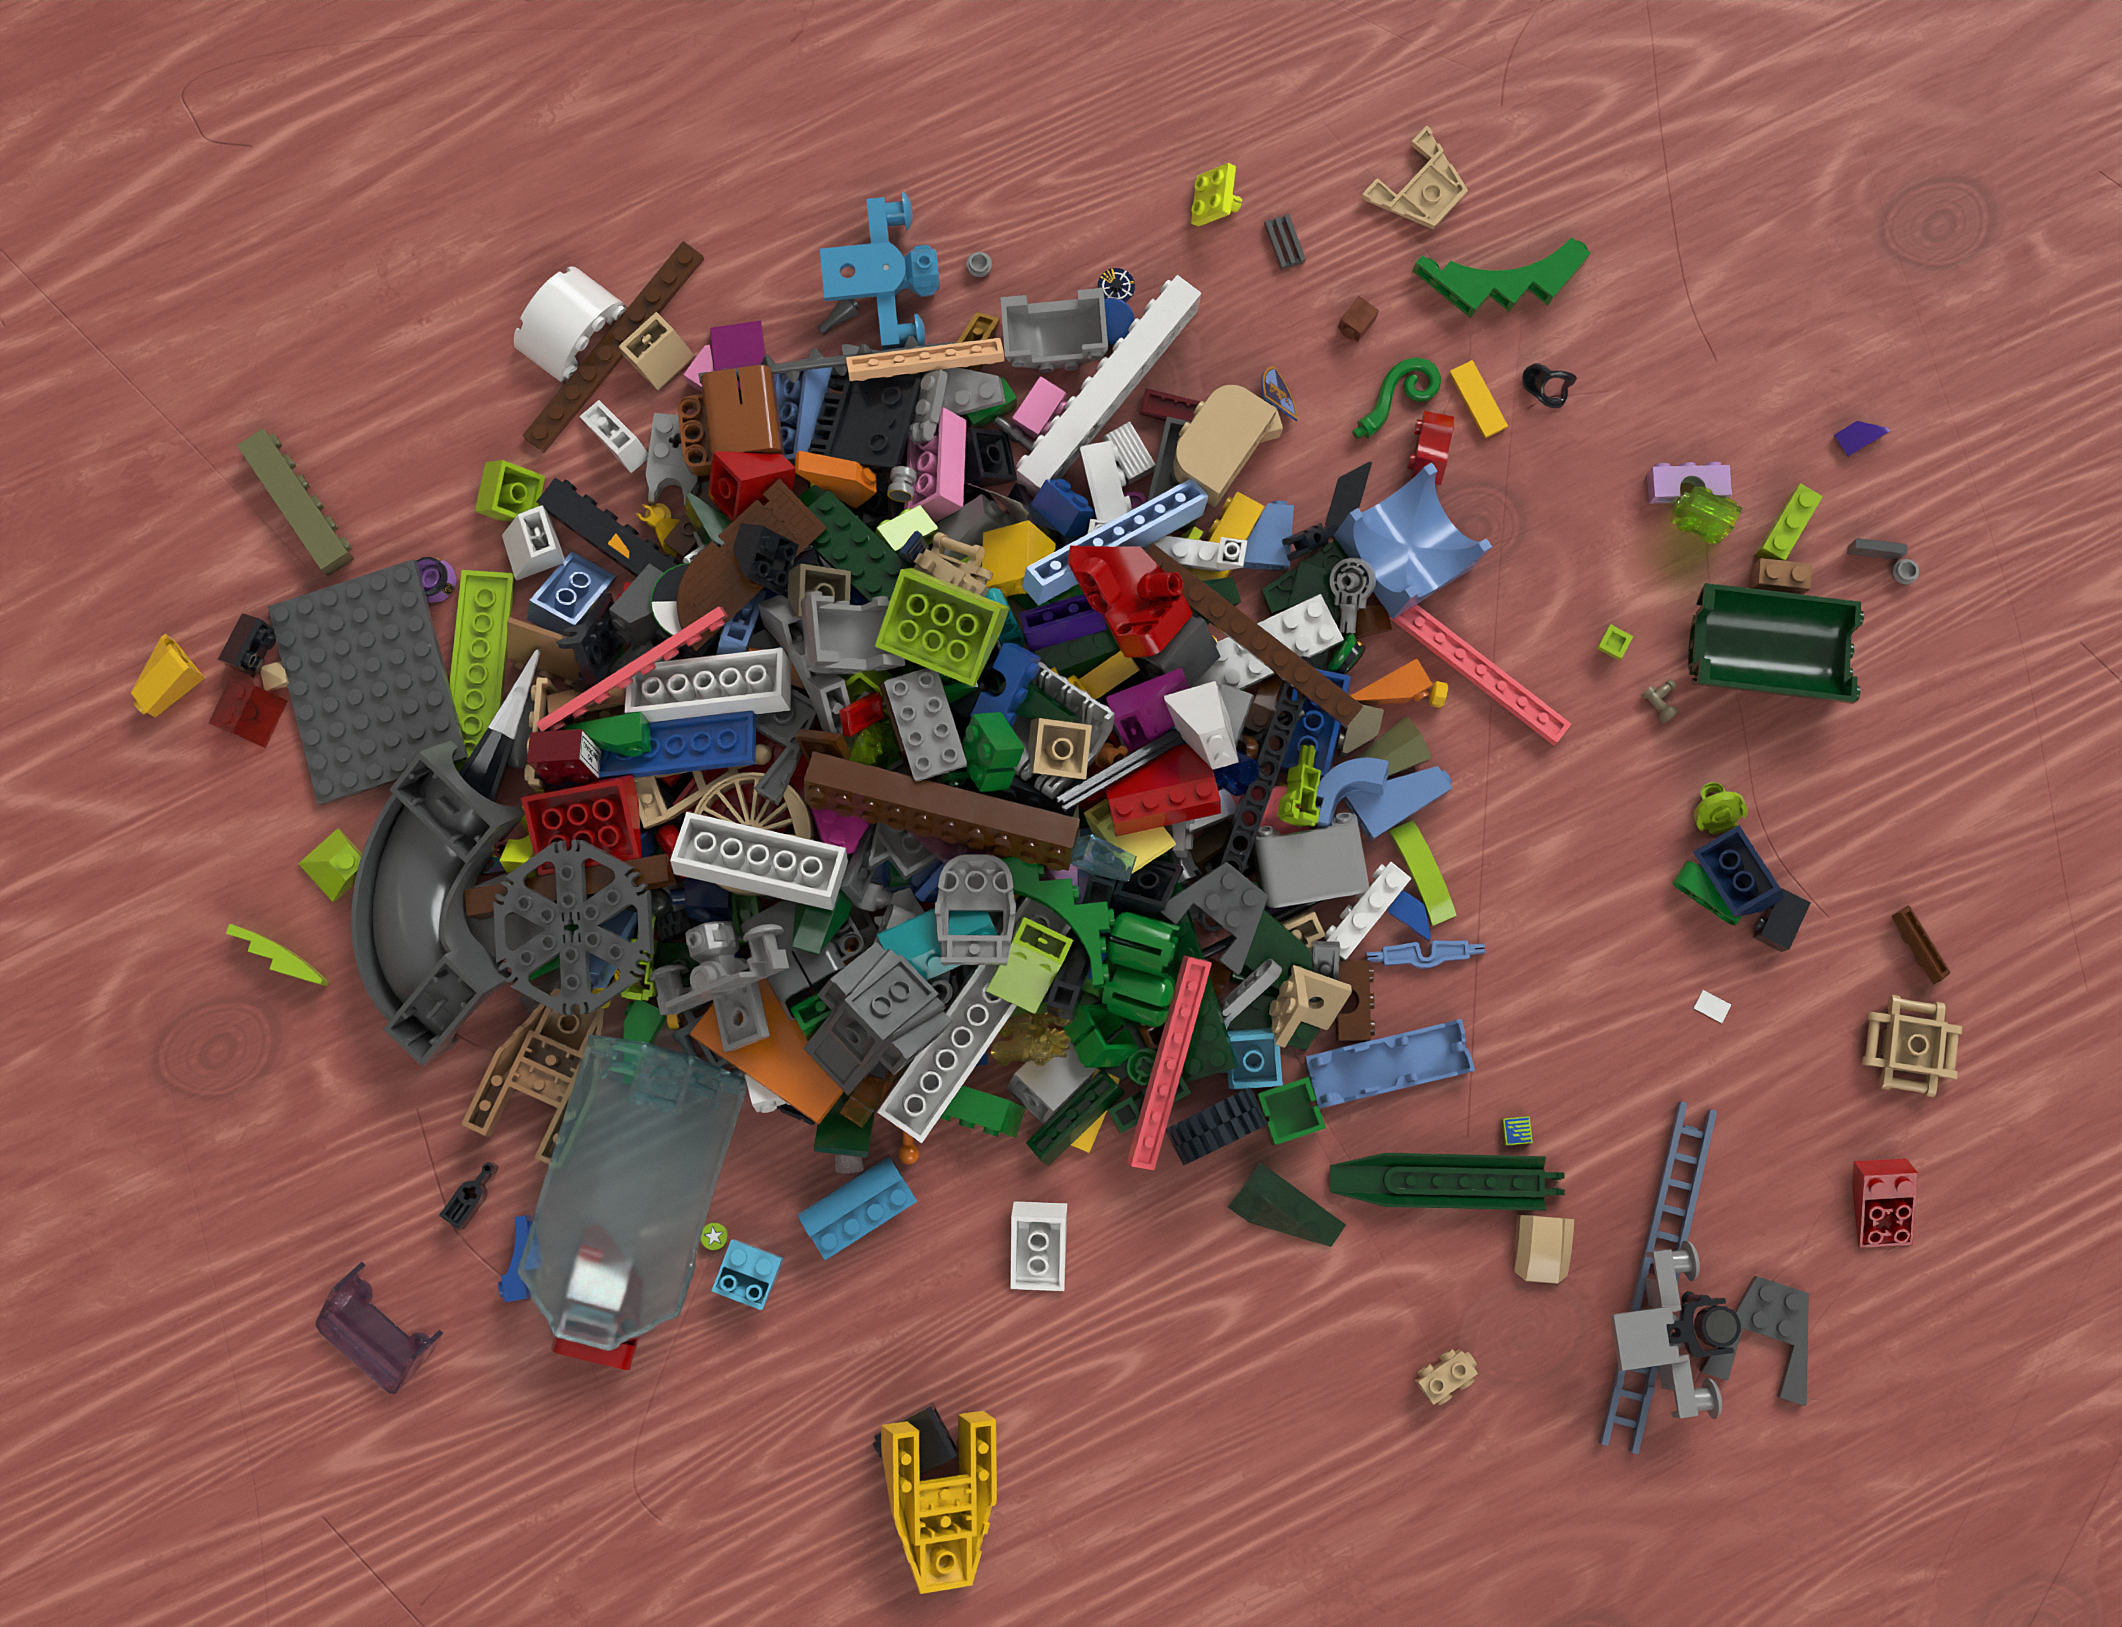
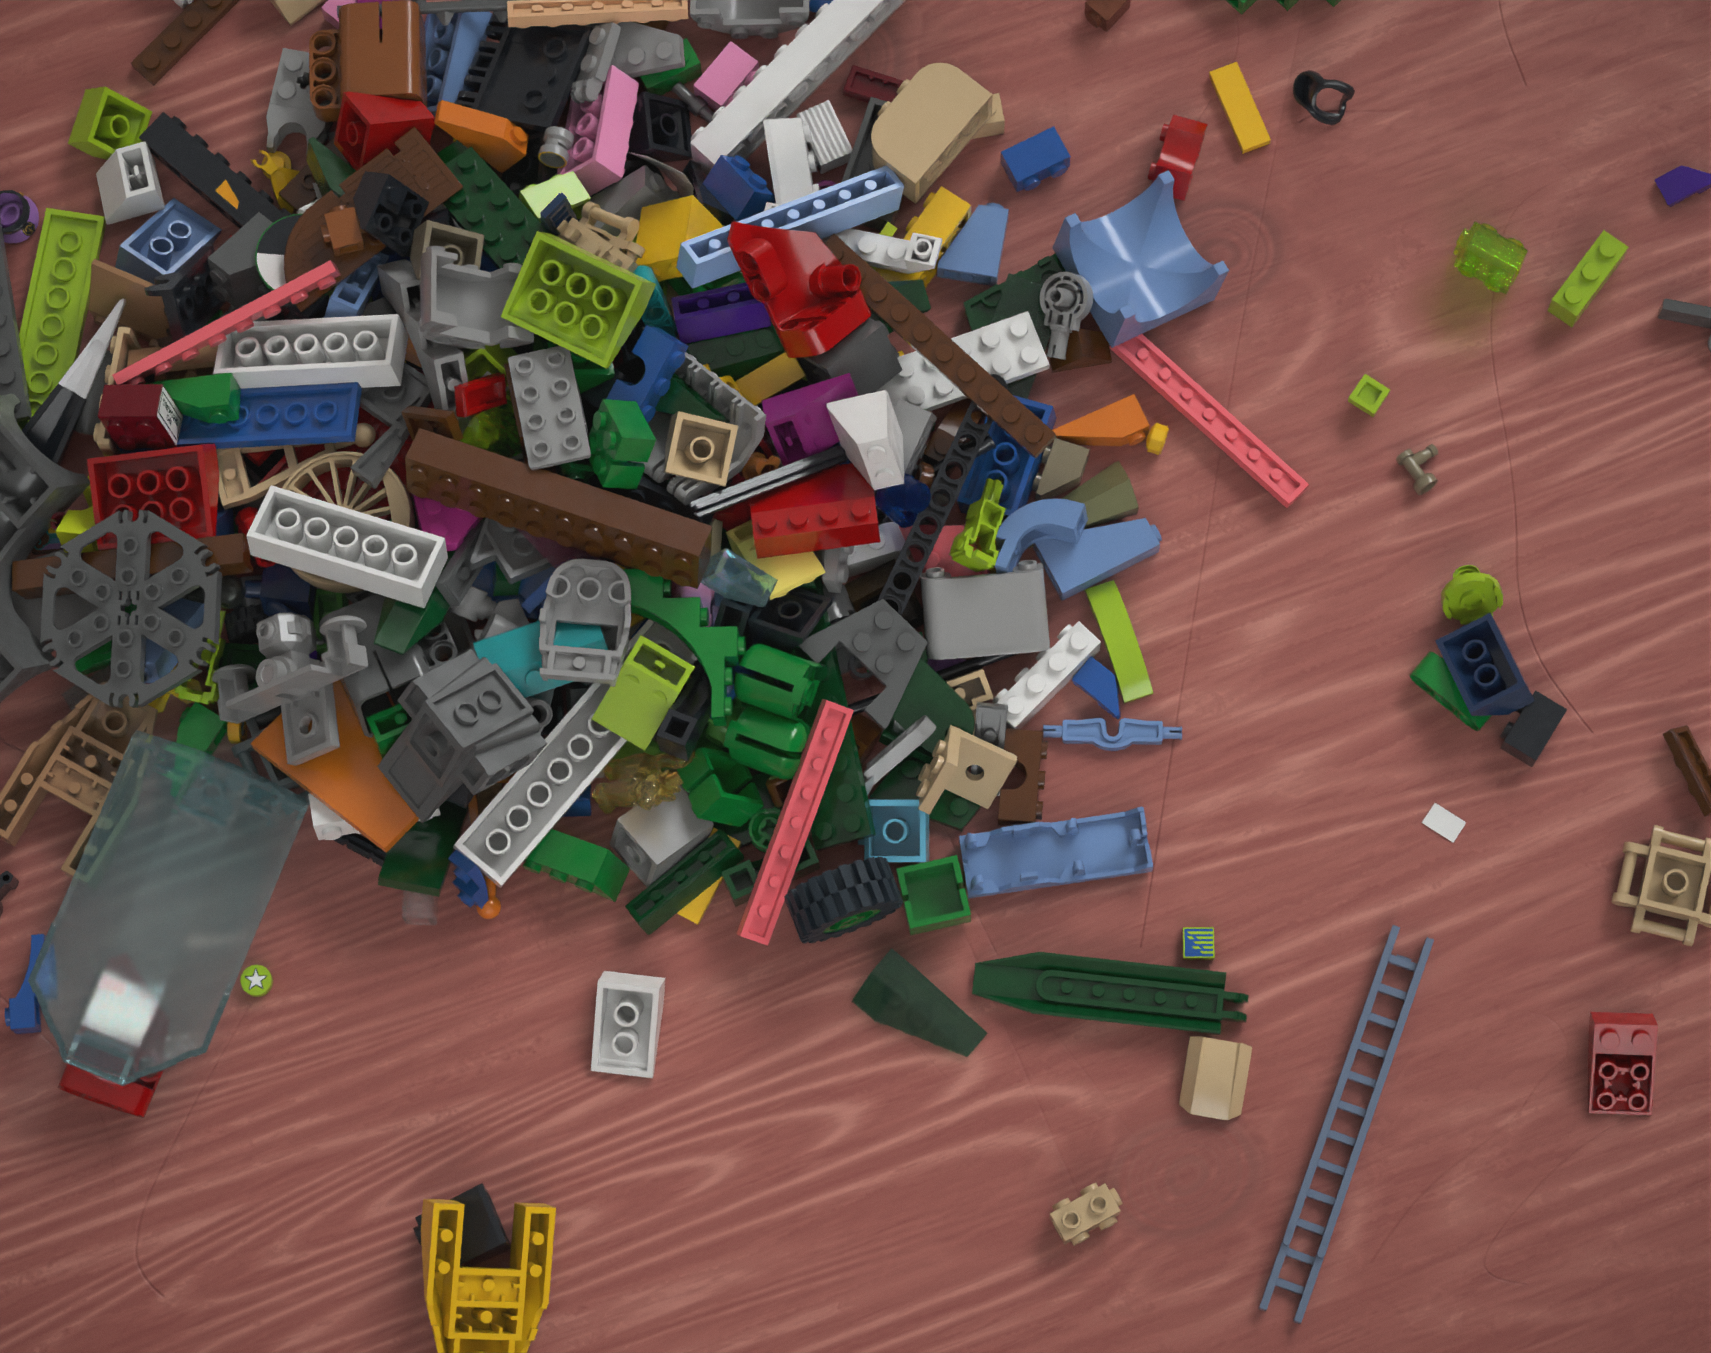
camera: 15 degrees right, 5 degrees down
white slope [579,400,648,473] -> none
medium azure slope [711,1239,785,1310] -> none
dark azure brick [798,1156,918,1260] -> none
clear orange brick [840,1071,897,1128] -> none
shield [1261,366,1298,421] -> none
black hinge [1282,523,1338,561] -> none
black sticker [1325,462,1372,540] -> none
green piece [1326,633,1366,675] -> none
green plant [1352,357,1441,439] -> none
light grey piece [1610,1240,1741,1419] -> none
lavender arch [1647,462,1732,504] -> none
dark green cylinder [1688,583,1864,704] -> none
dark grey wing [1700,1276,1809,1406] -> none
medium nougat brick [1750,558,1812,595] -> none
none -> dark orange brick [320,205,367,257]
none -> blue slope [448,850,488,909]
none -> blue brick [1000,126,1071,192]

